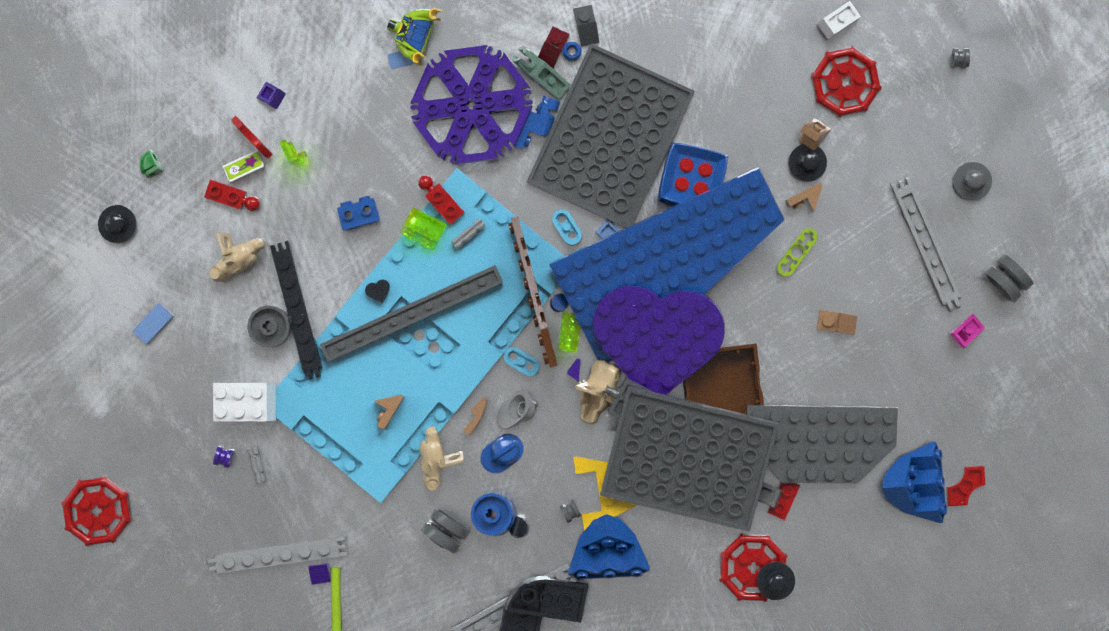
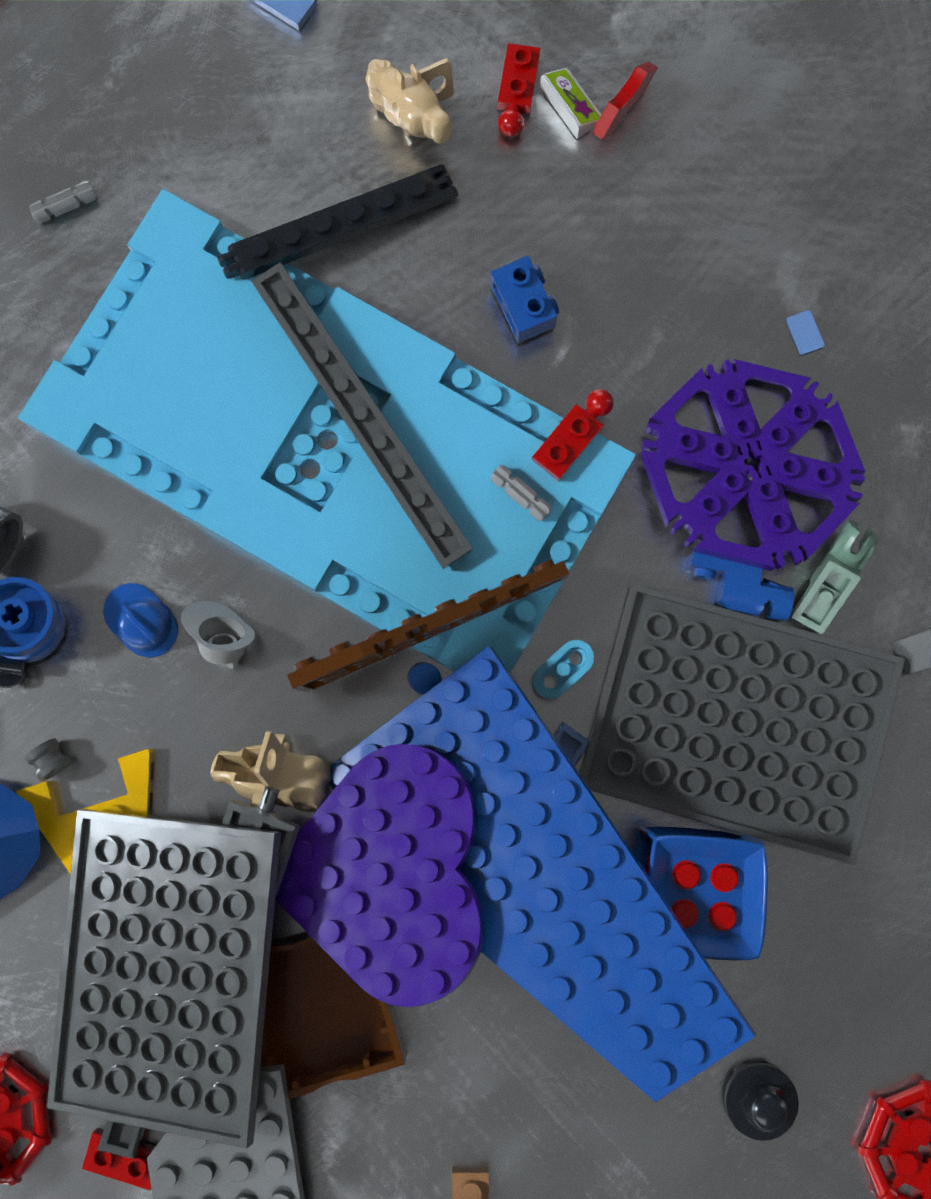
camera: 85 degrees right, 5 degrees down
white piece [213,383,276,421] -> none
dark purple wheel [213,446,233,468] -> none
dark grey wheel [247,305,292,348] -> none
dark purple slope [256,82,286,109] -> none
clear neon green bracket [279,139,308,167] -> none
black tile [365,279,390,303] -> none
medium nougat slope [374,395,405,430] -> none
torso [387,8,442,66] -> none
clear neon green bracket [400,207,447,250] -> none
tan piece [419,426,464,491] -> none
medium nougat slope [463,397,487,435] -> none
medium azure plate [504,347,540,376] -> none
dark red slope [538,26,570,69] -> none
clear neon green bracket [558,312,580,352] -> none
blue plate [562,42,582,61] -> none
dark purple slope [567,358,581,382] -> none
lime beam [777,228,817,277] -> none
medium nougat slope [785,182,822,212] -> none
medium nougat slope [799,119,831,150] -> none

